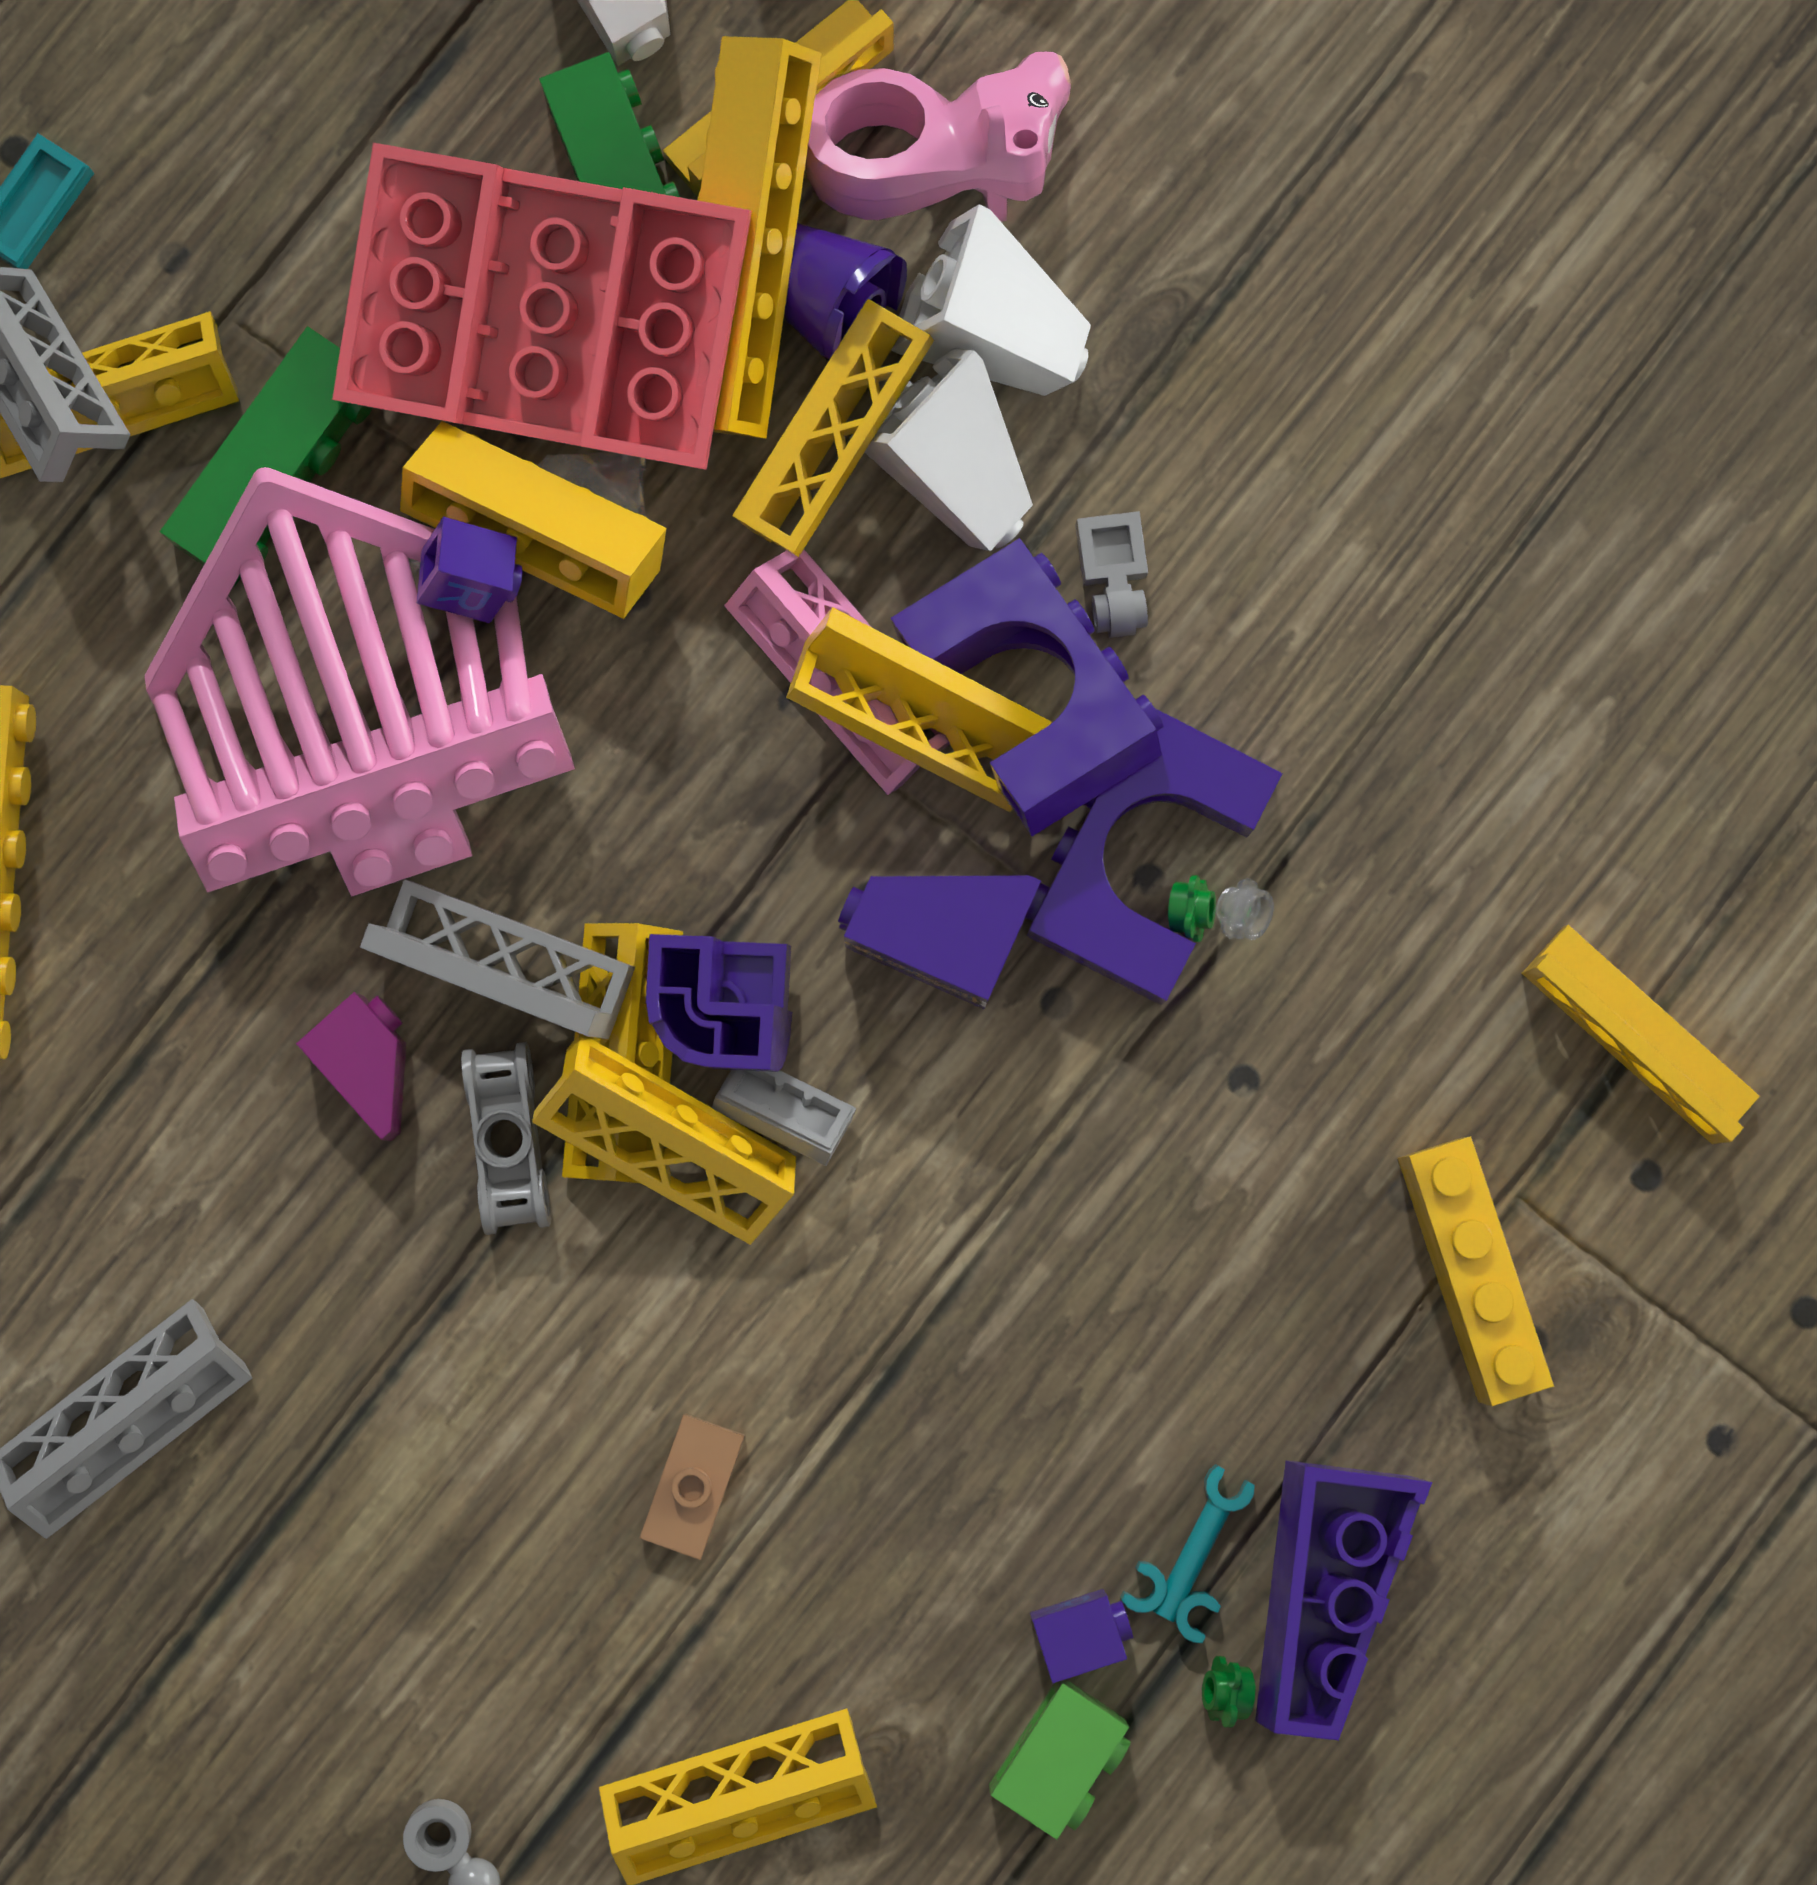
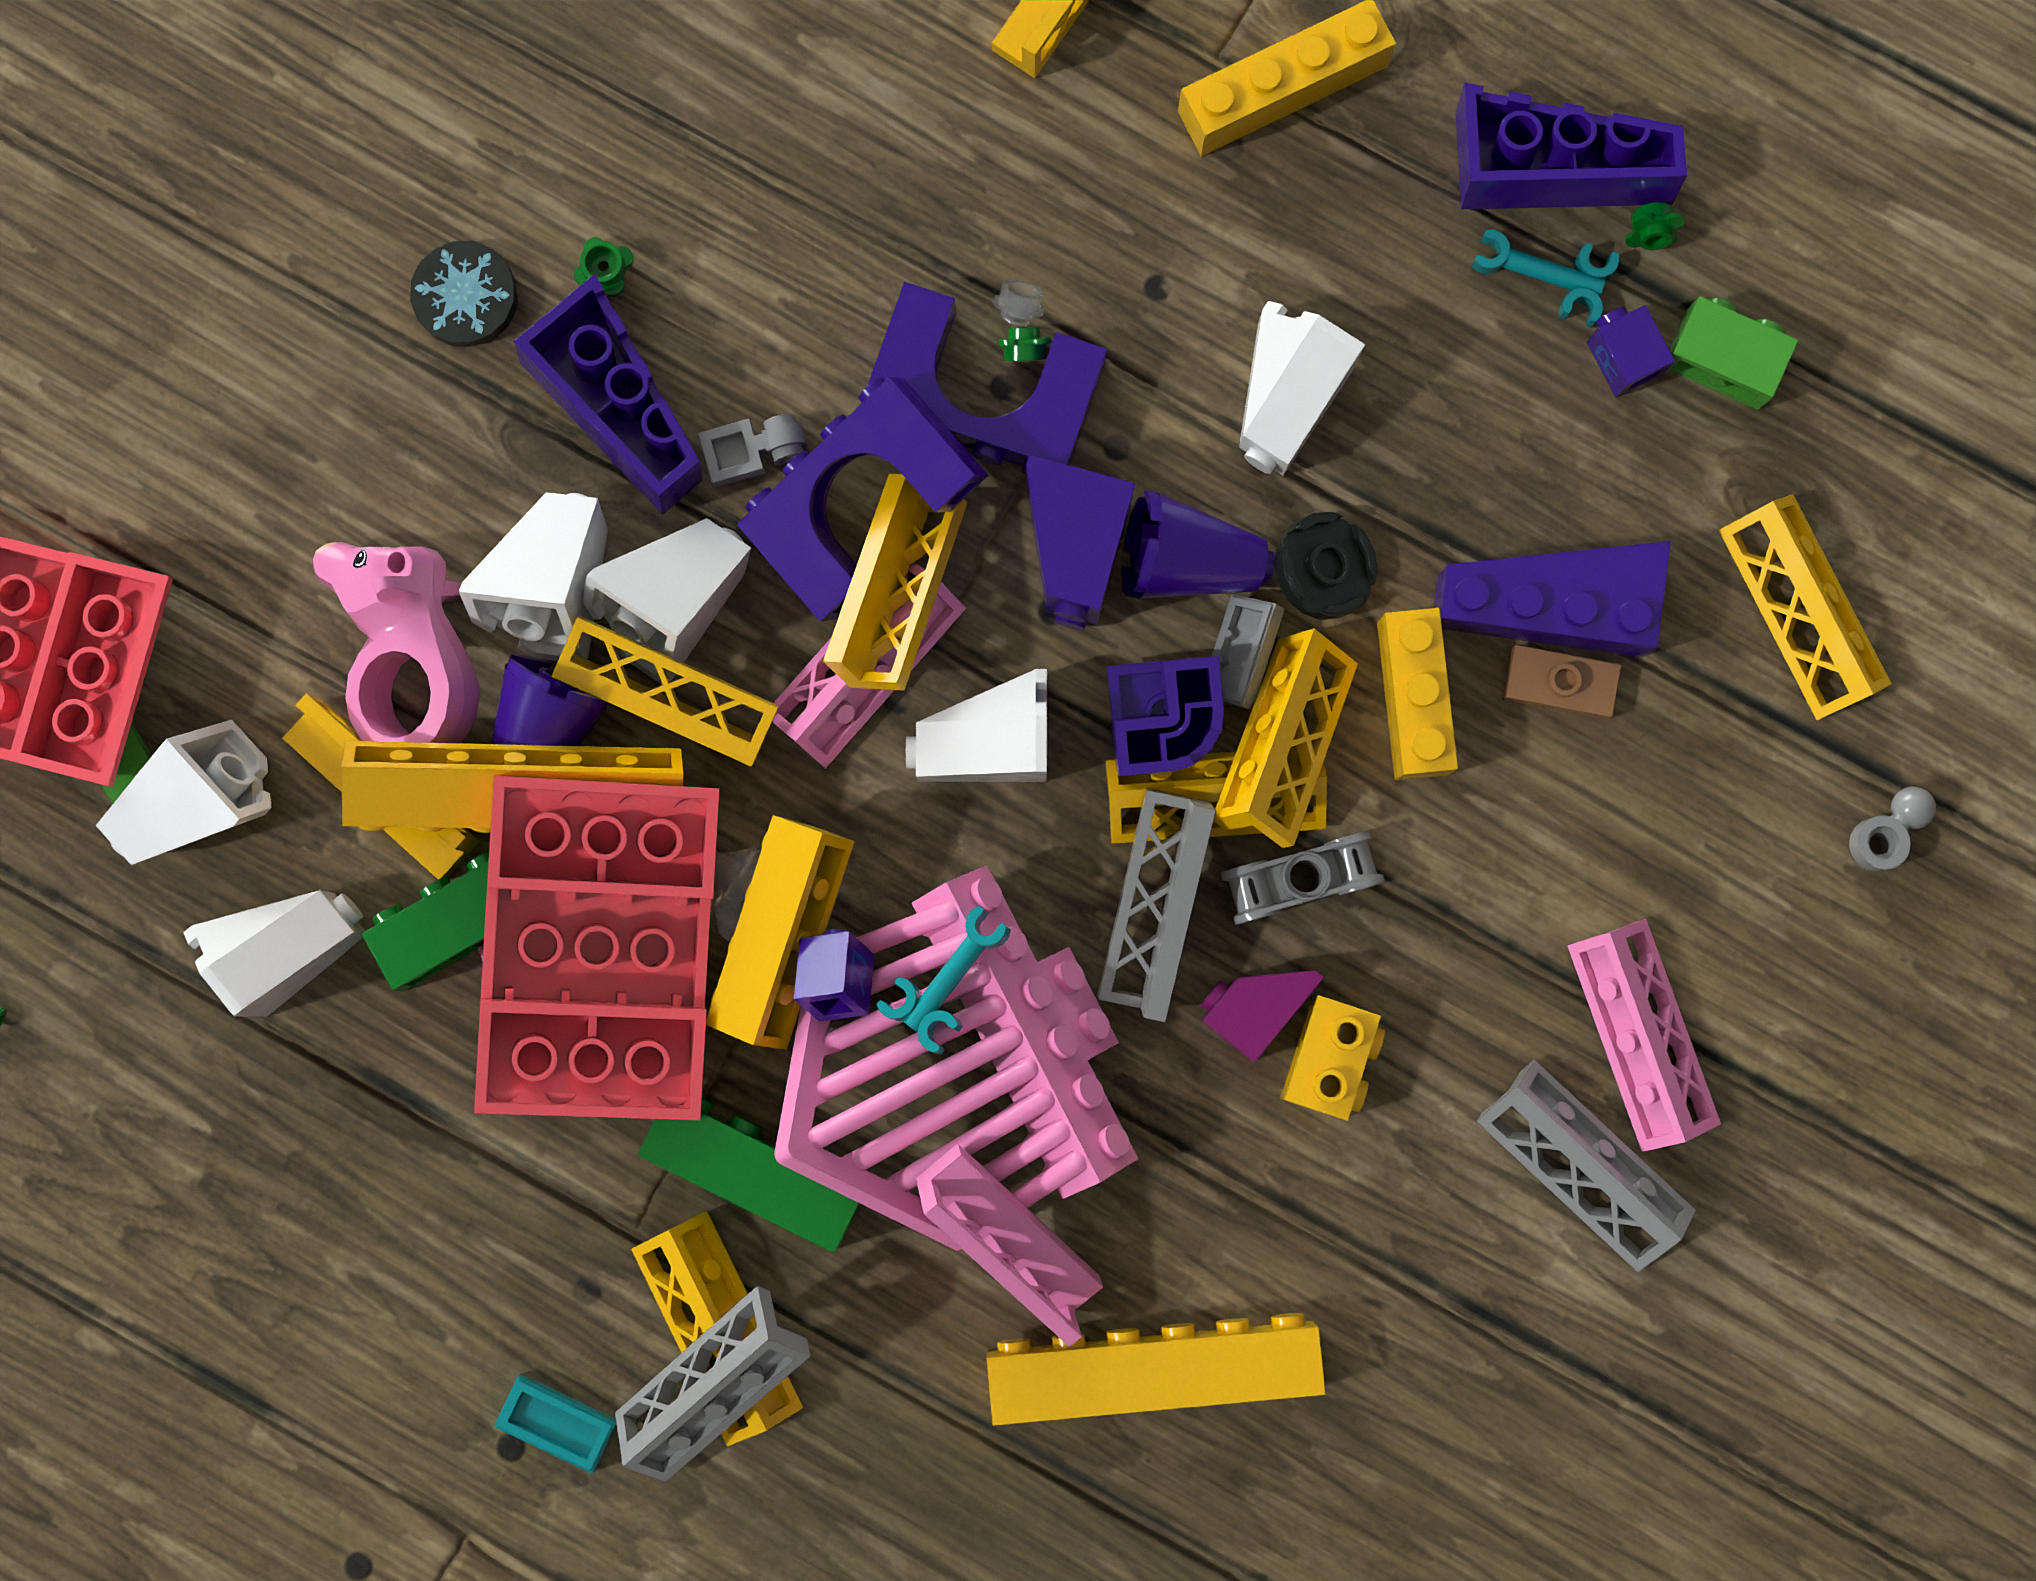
camera: 90 degrees left, 0 degrees up
none -> pearl dark grey tile [410,241,518,347]
none -> dark purple wedge [513,274,702,515]
none -> green plate [574,237,634,297]
none -> teal bar [877,906,1011,1055]
none -> white slope [906,669,1047,782]
none -> bright pink fence [916,1143,1103,1347]
none -> dark purple cone [1121,490,1275,599]
none -> white slope [1239,301,1365,476]
none -> pearl dark grey tile [1274,512,1378,620]
none -> yellow brick [1280,995,1385,1121]
none -> yellow brick [1377,607,1458,781]
none -> dark purple wedge [1434,541,1671,657]
none -> bright pink fence [1568,919,1721,1152]

